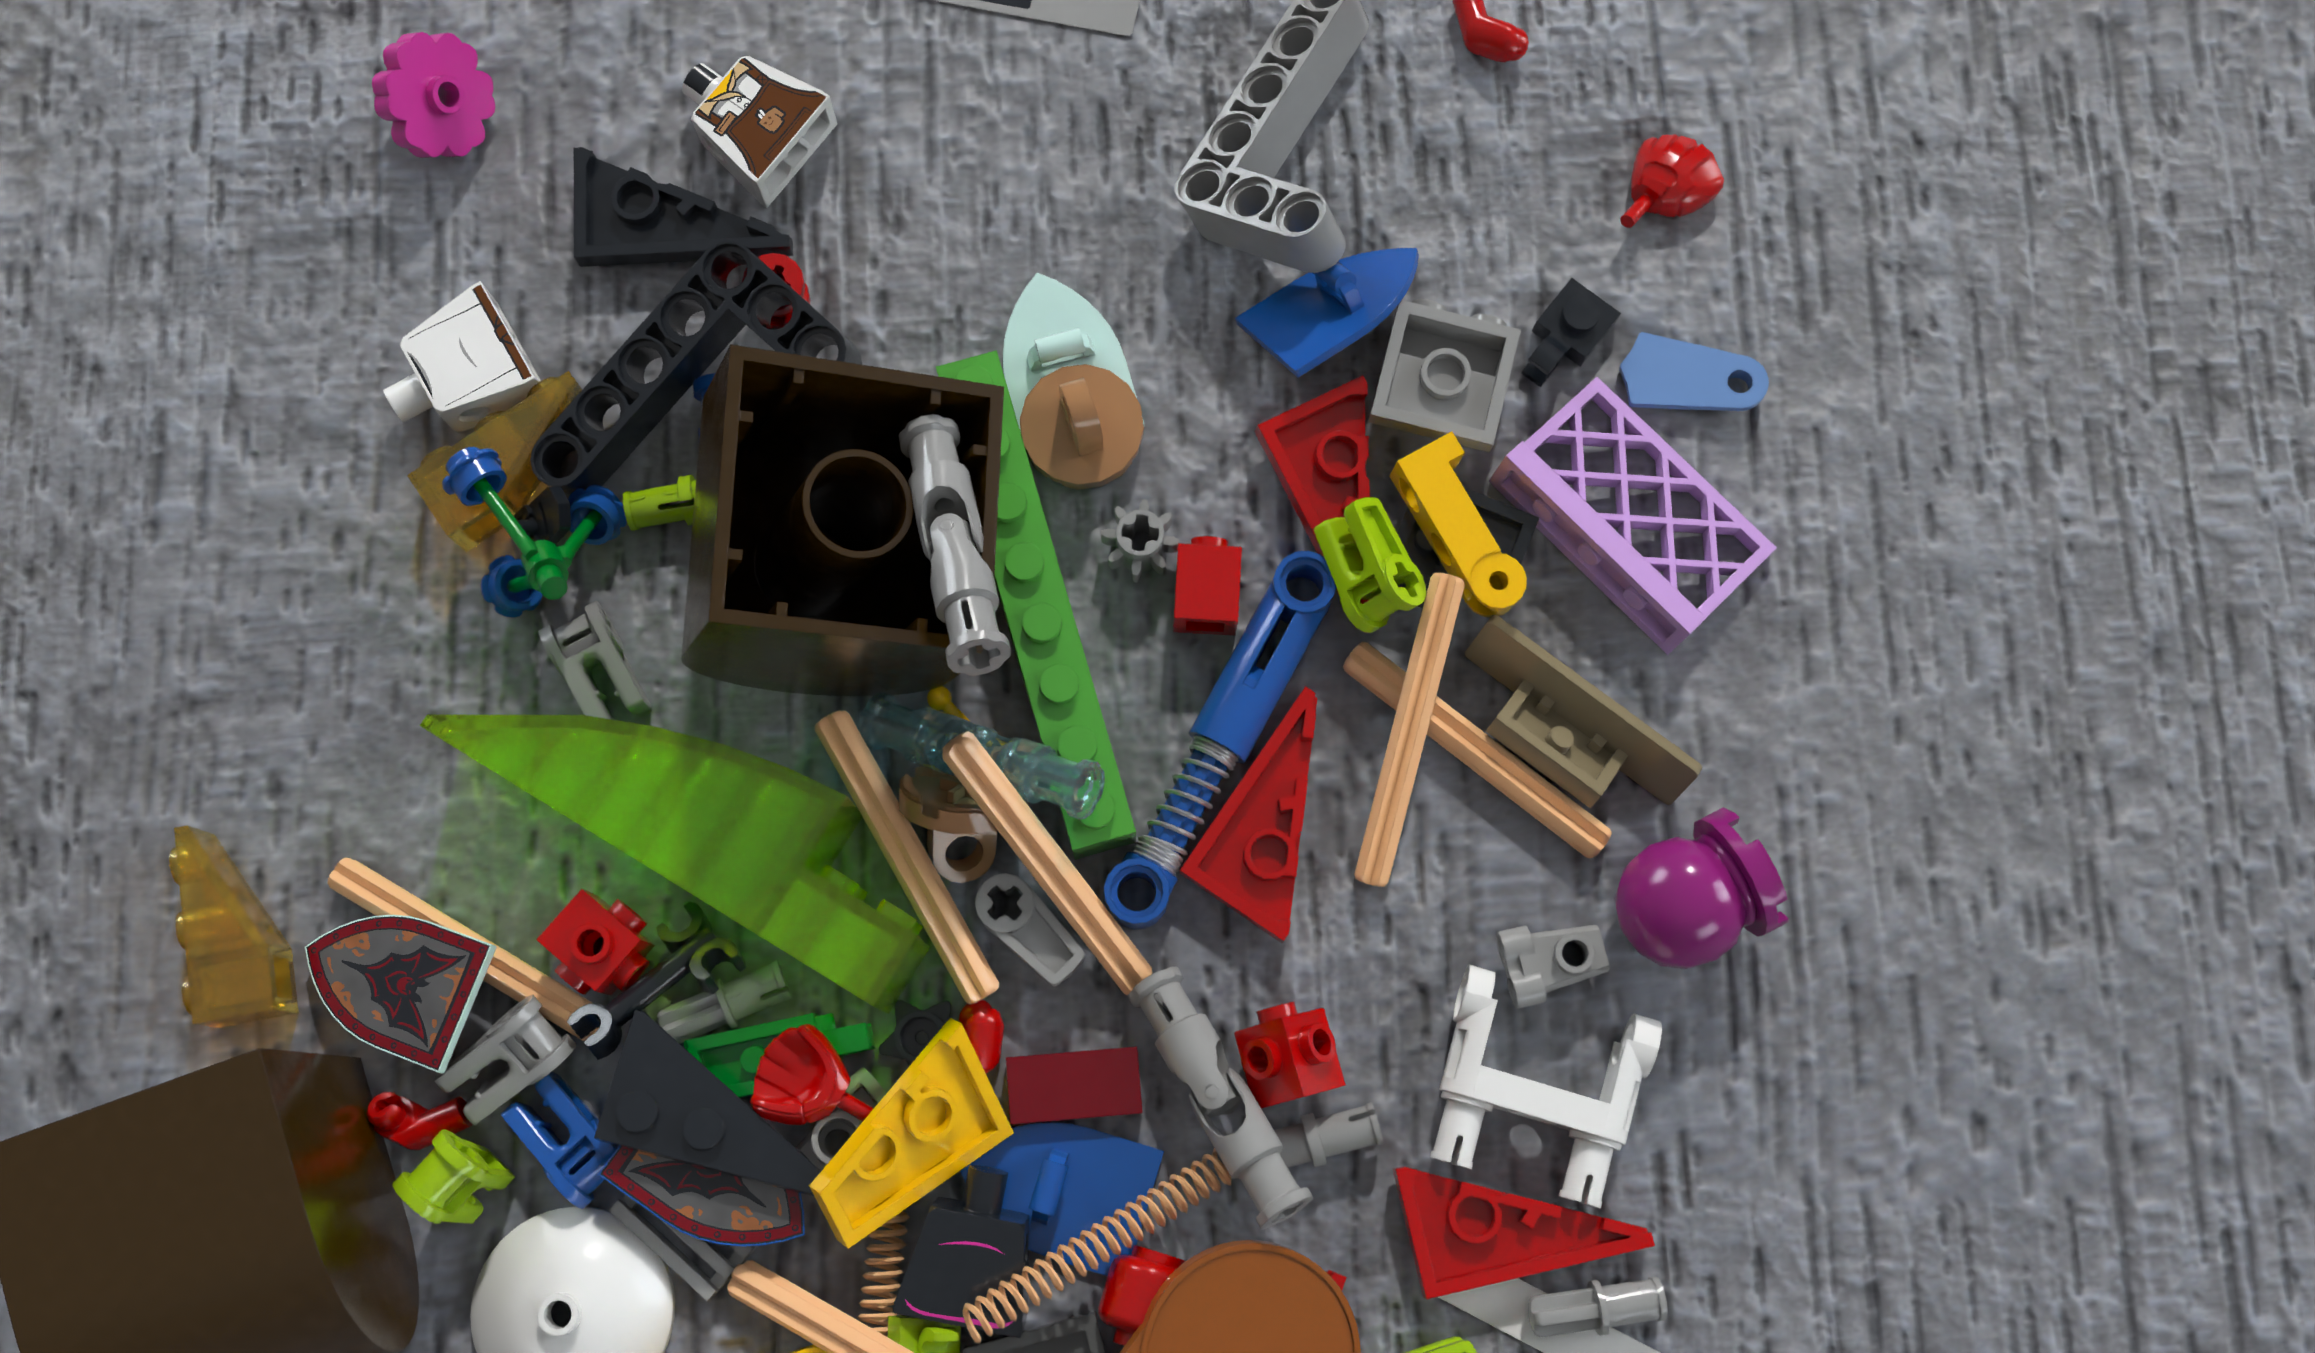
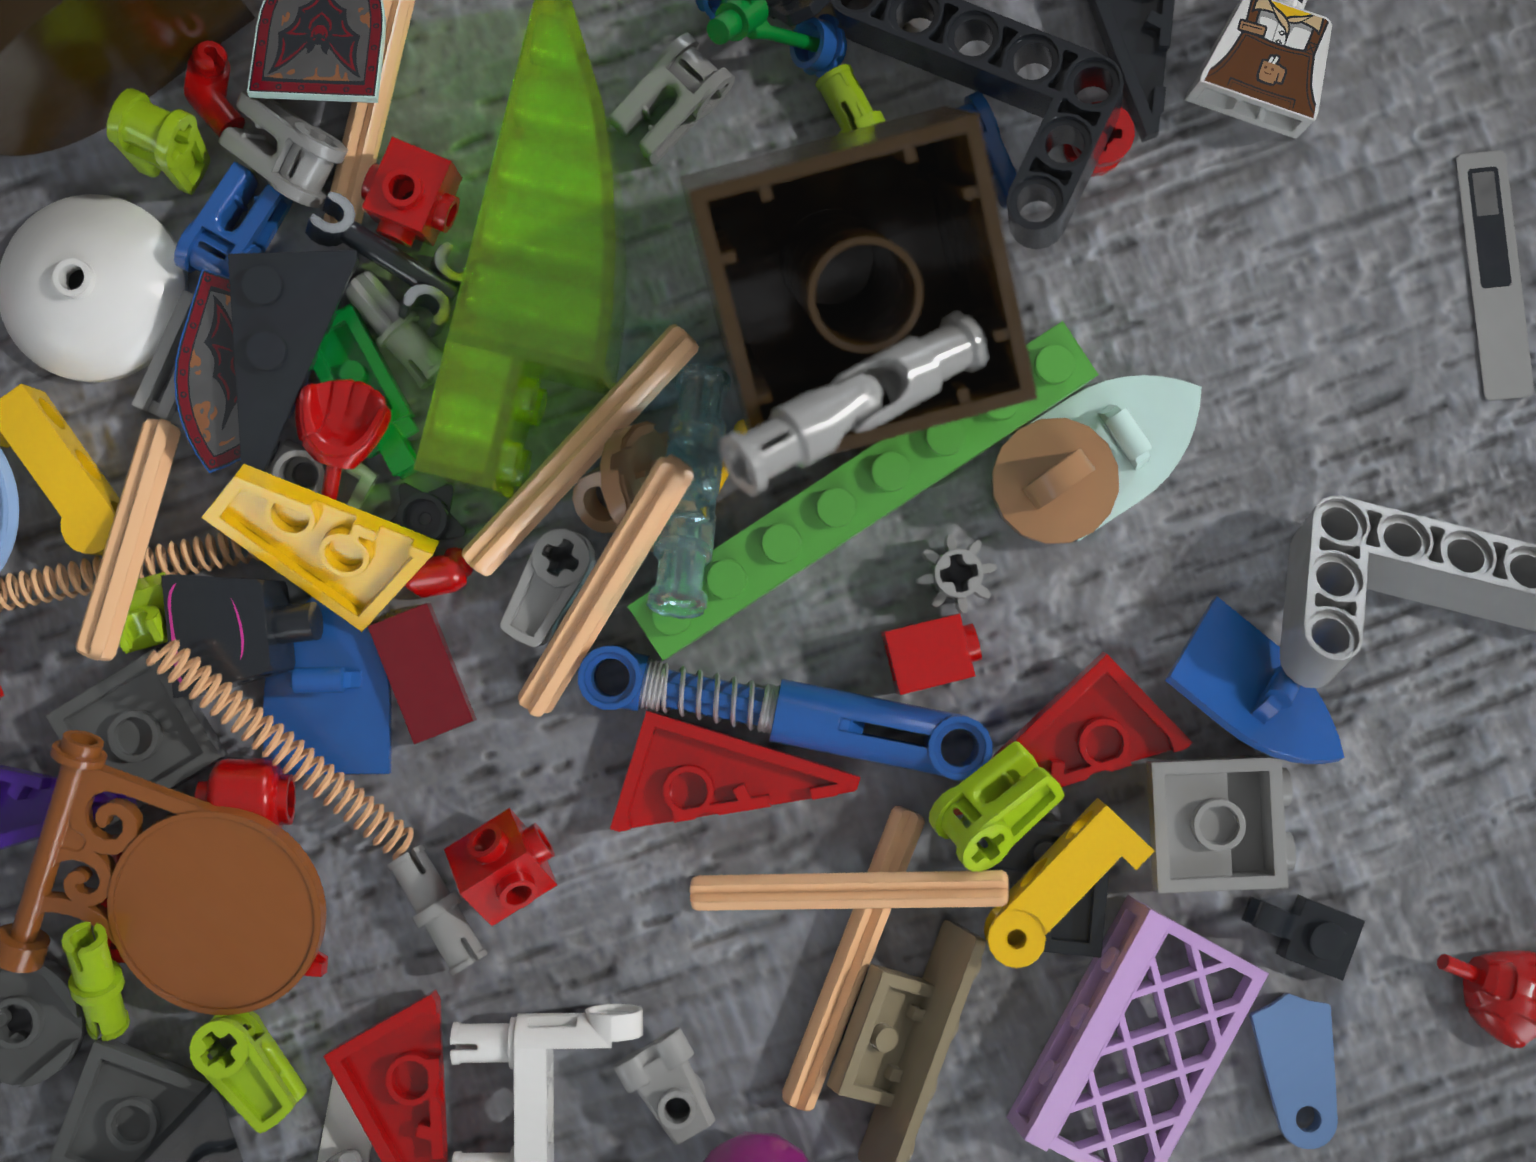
camera: 75 degrees right, 10 degrees up
light grey piece [1128,966,1313,1230] -> none

